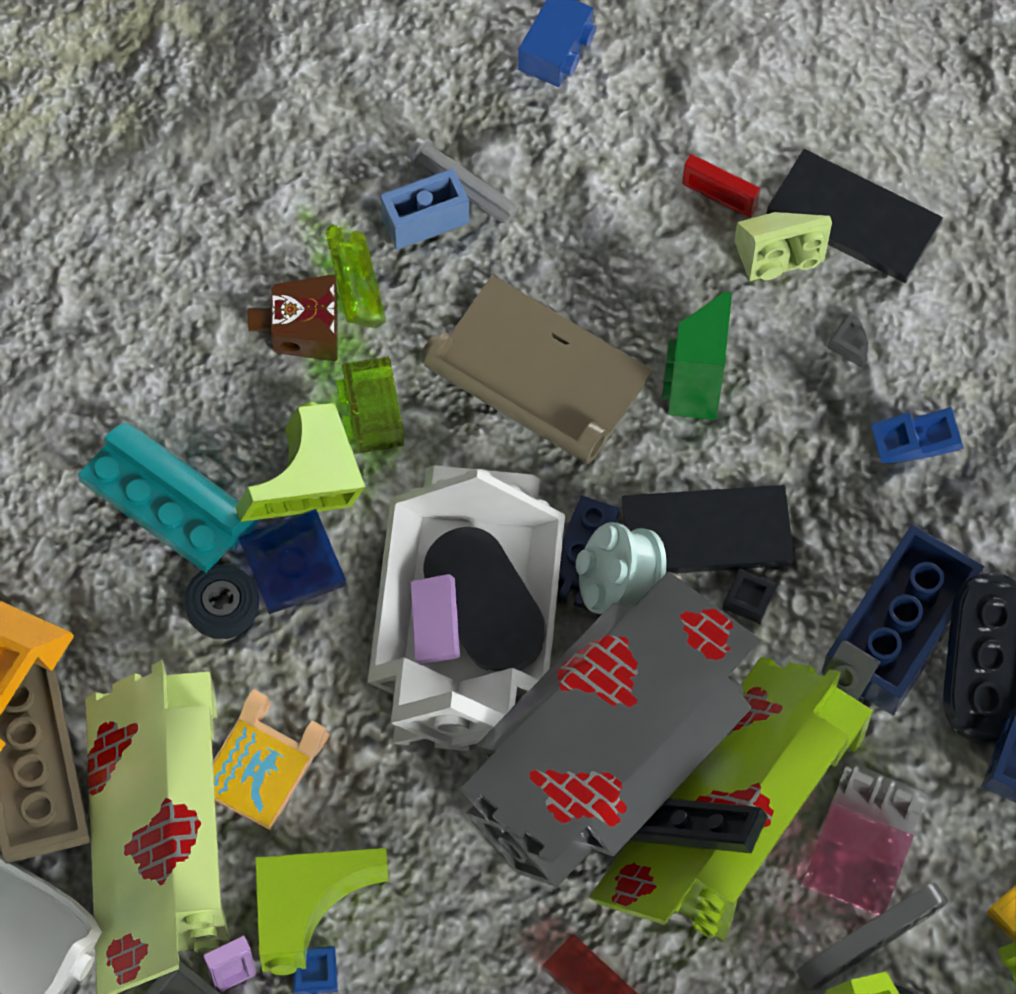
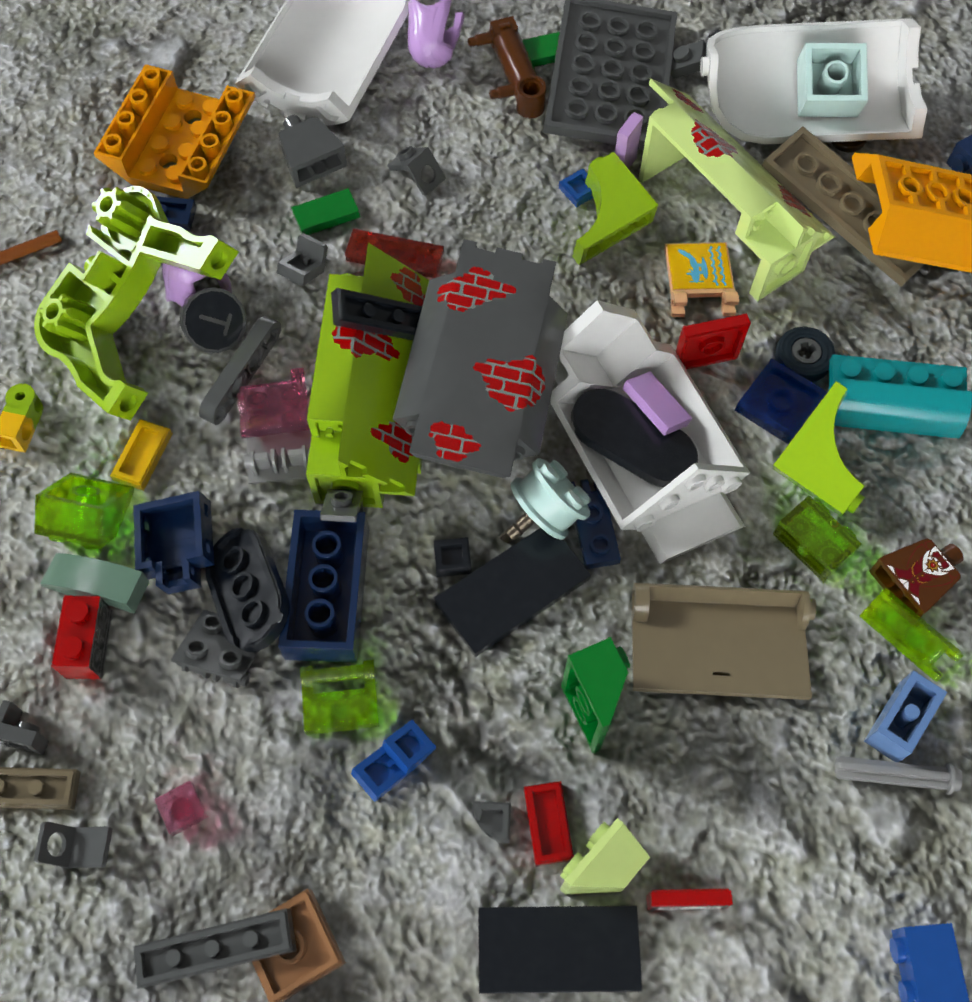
camera: 150 degrees right, 0 degrees up
none -> clear neon green plate [300,659,380,735]
none -> red tile [523,781,574,867]
none -> red tile [676,313,751,370]

